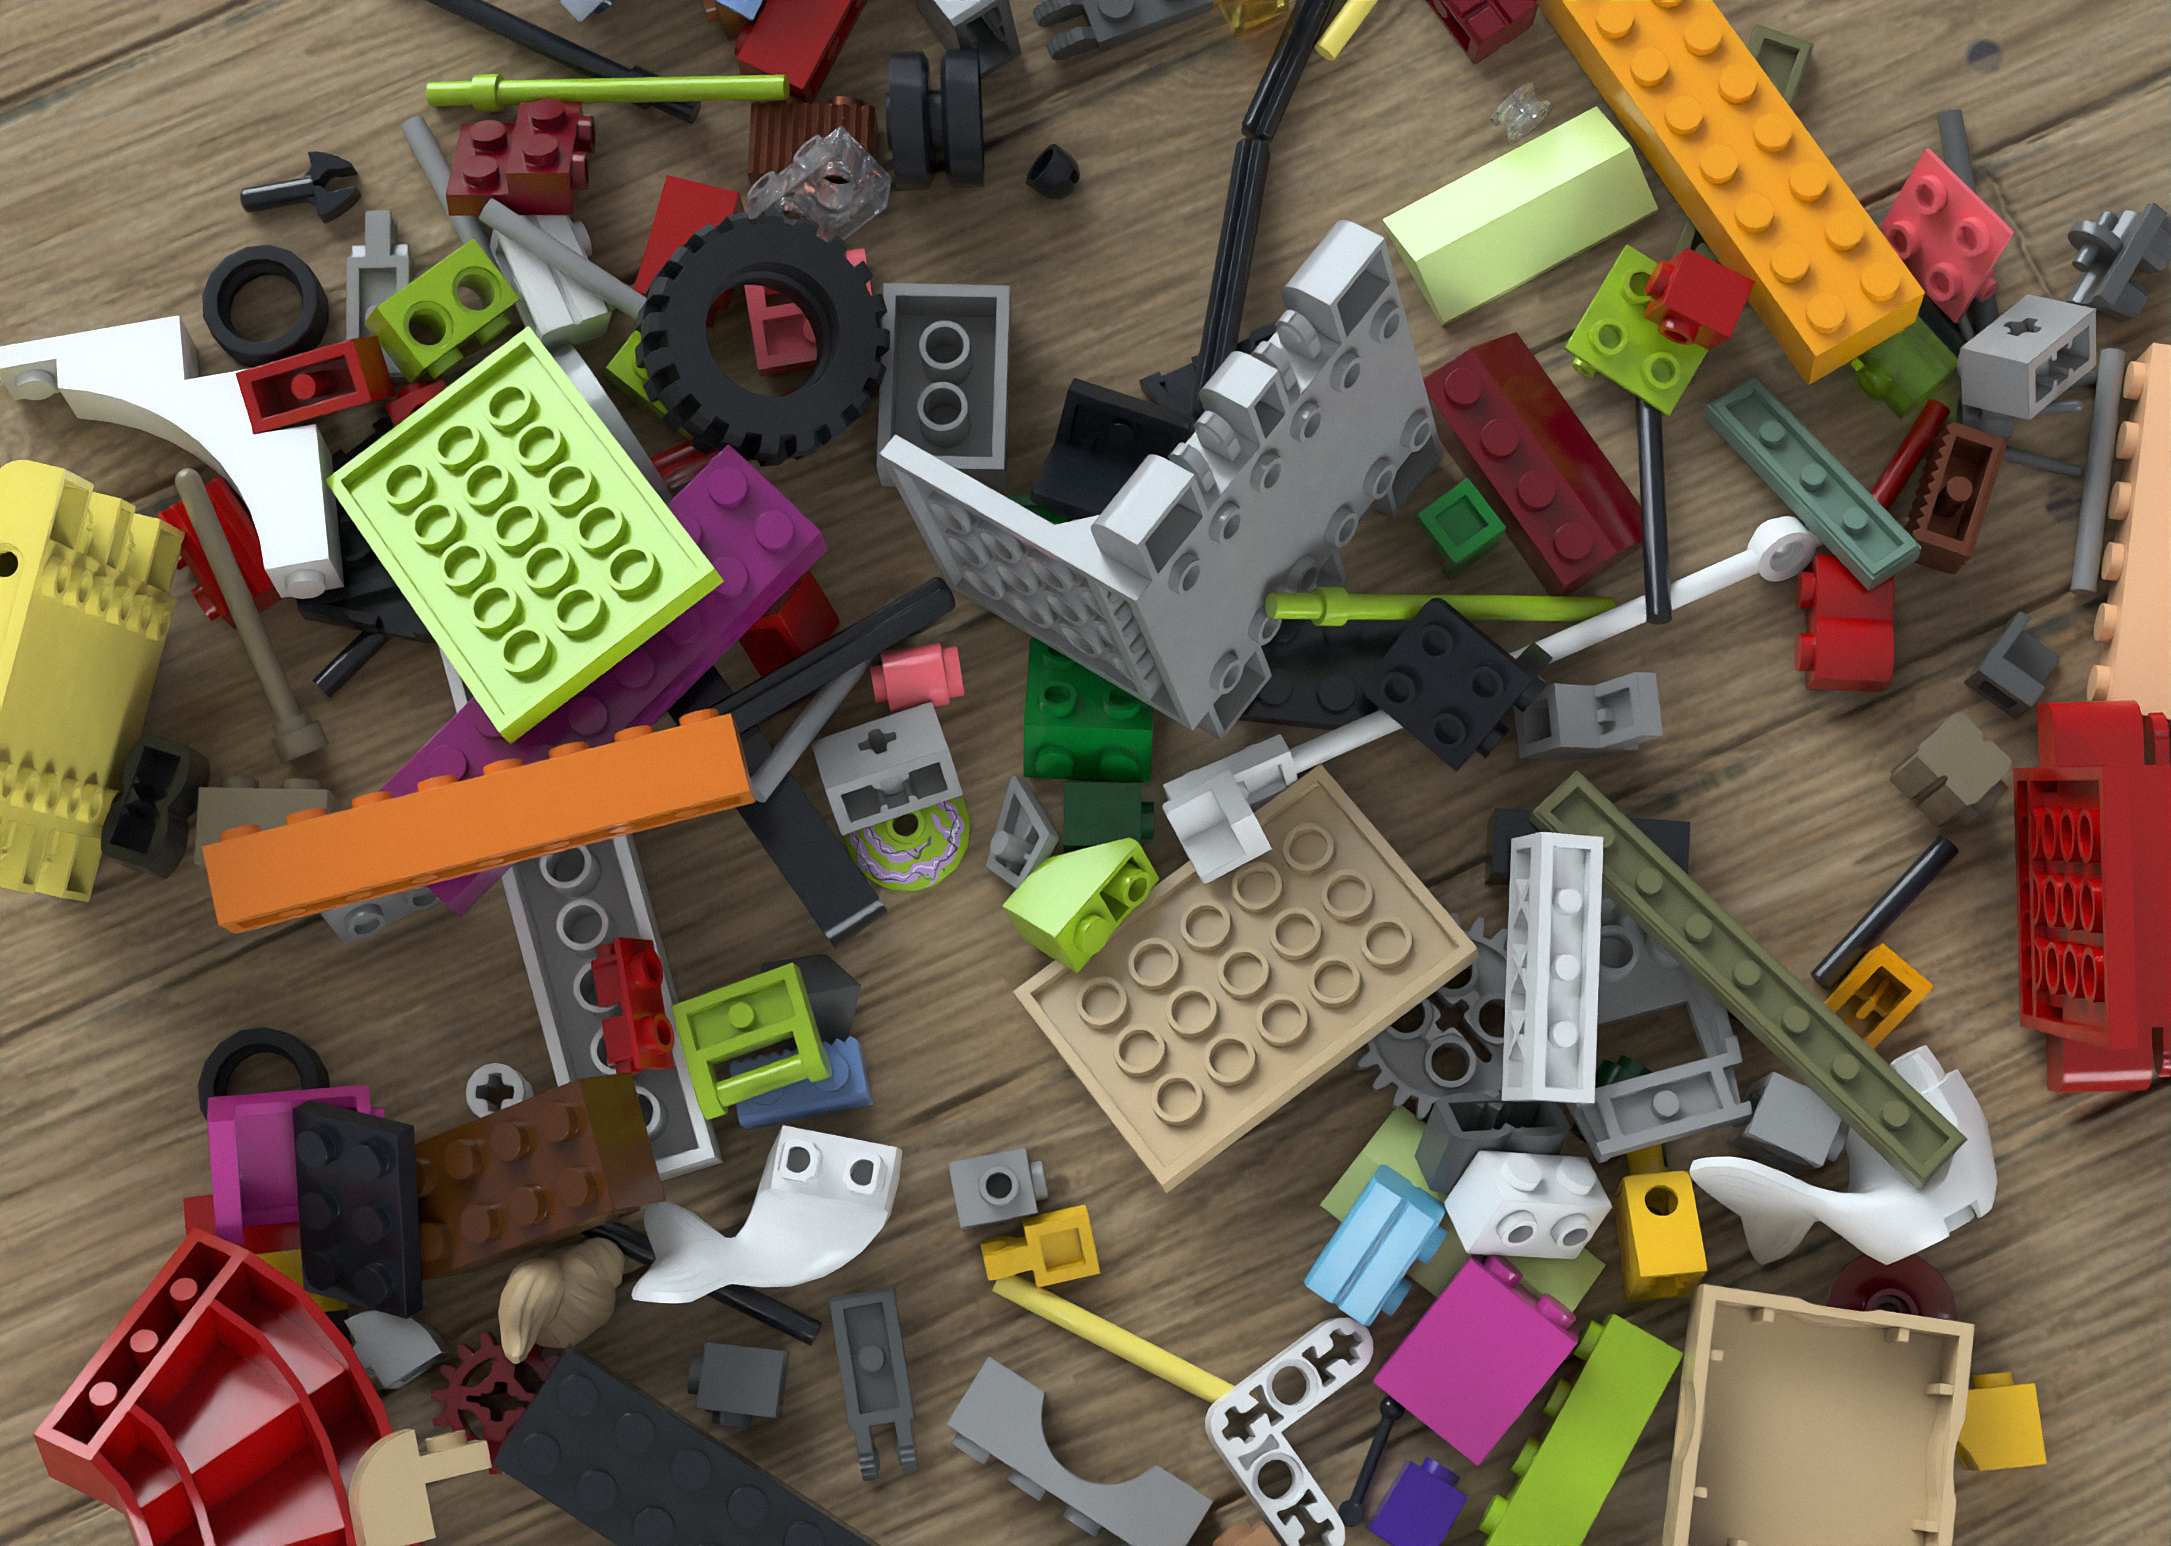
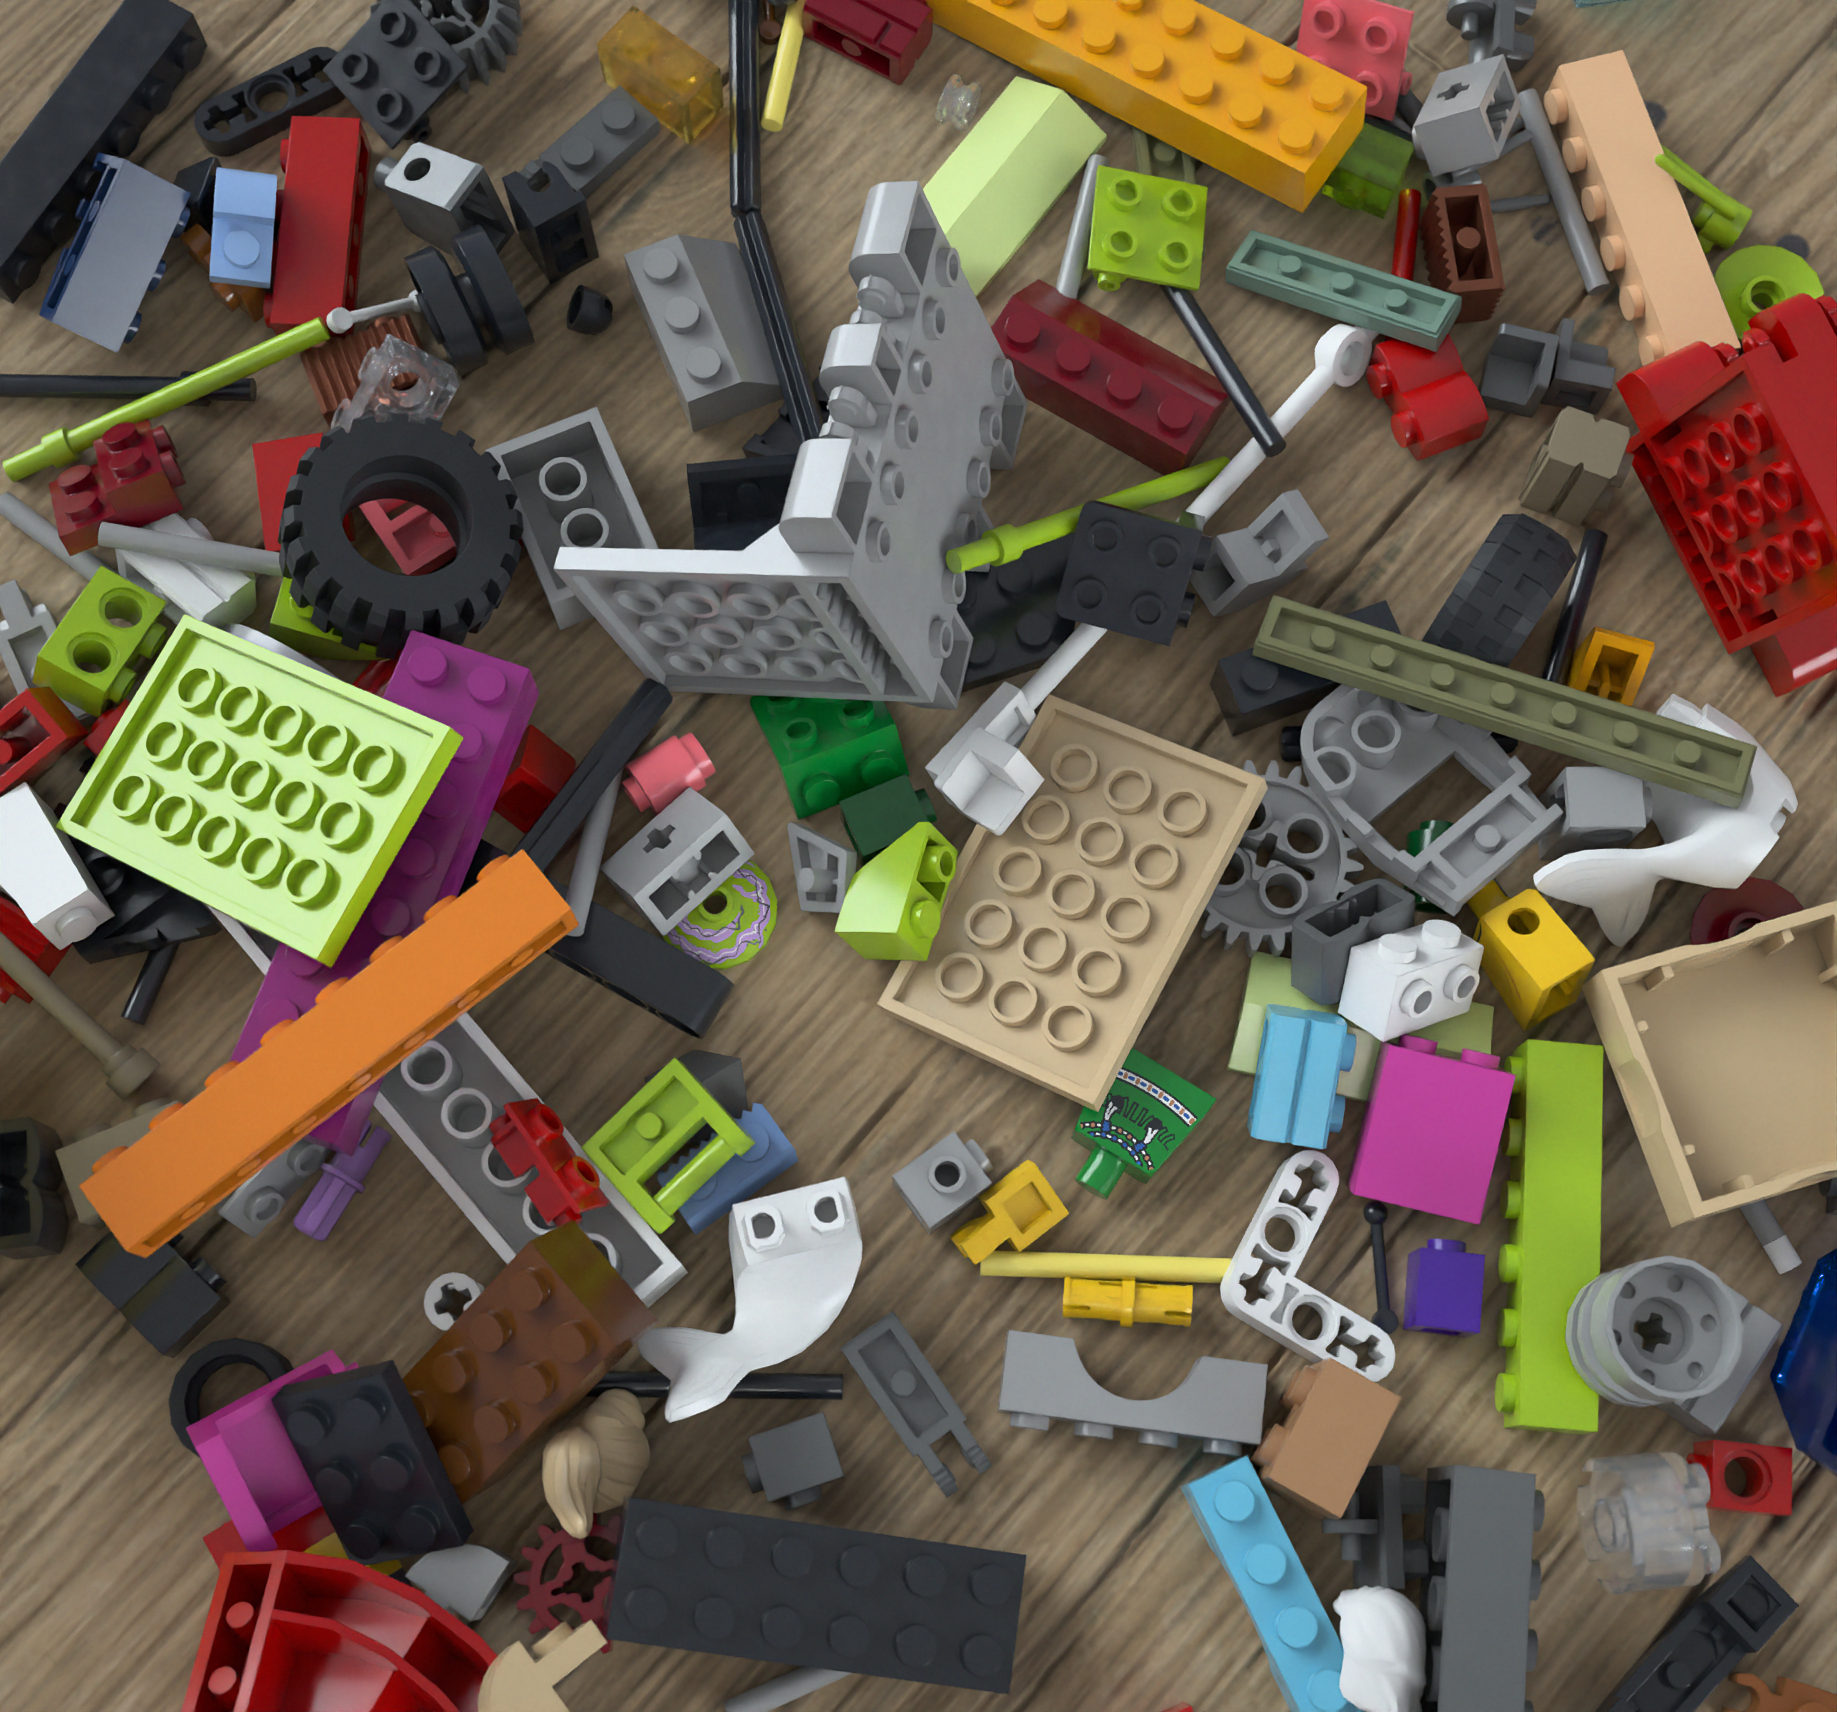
camera: 30 degrees left, 5 degrees down
green panel [1415,478,1506,580] -> none
white fence [1502,832,1604,1104] -> none
red brick [1643,248,1755,351] -> none
none -> black brick [75,1230,231,1358]
none -> medium lavender axle [293,1120,392,1242]
none -> white hinge [326,290,421,334]
none -> black hinge [502,161,599,284]
none -> light grey slope [624,234,784,432]
none -> light grey bar [1056,154,1110,299]
none -> yellow pin [1062,1276,1193,1328]
none -> green torso [1071,1048,1216,1200]
none -> black tyre [1422,513,1577,668]
none -> dark grey panel [1478,323,1559,418]

